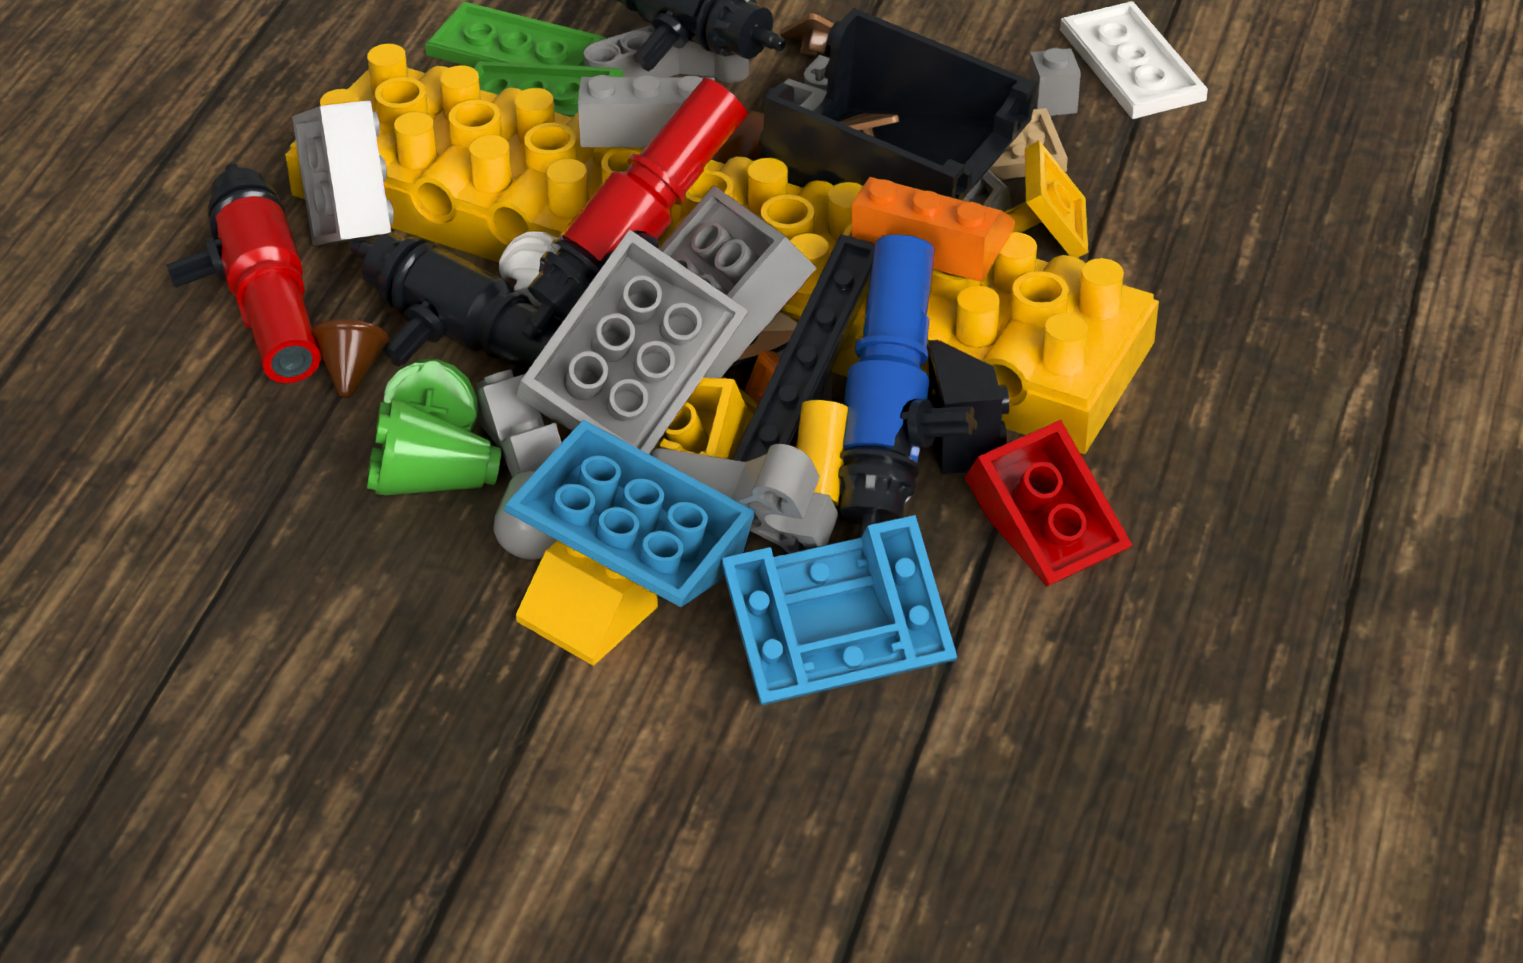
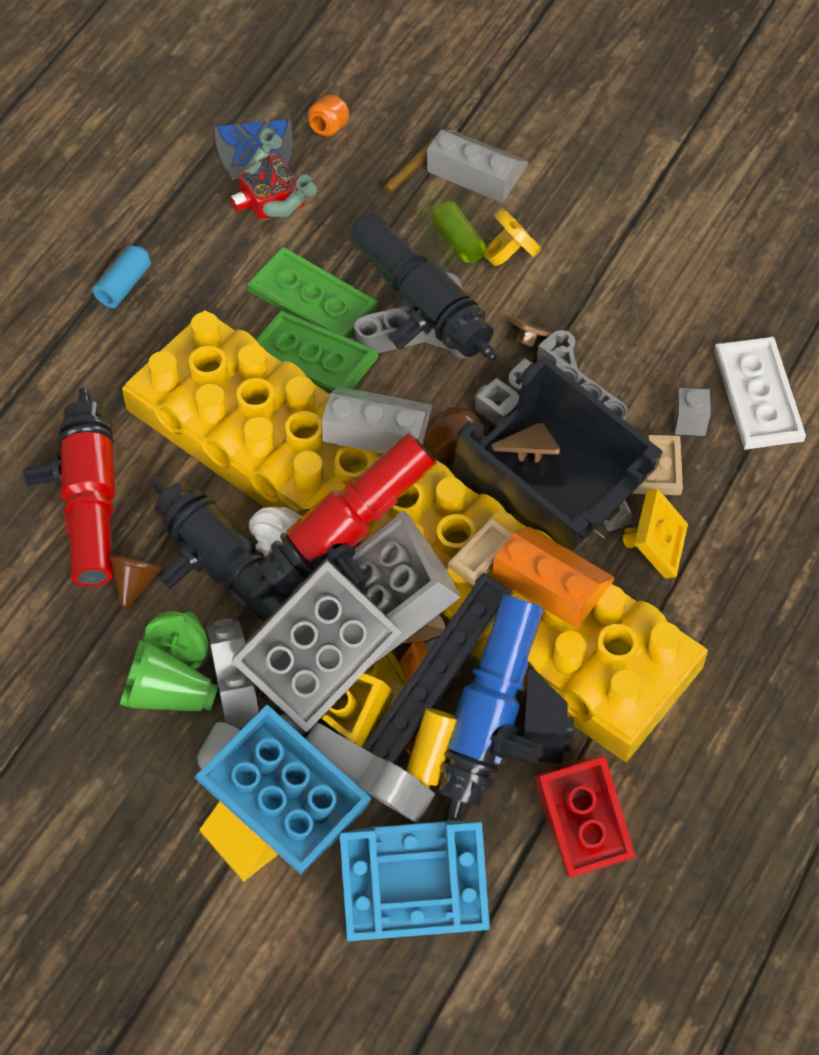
camera: 10 degrees right, 15 degrees up
slope [292,100,394,247] -> none
none -> dark azure brick [93,246,151,308]
none -> tan tile [448,518,513,586]

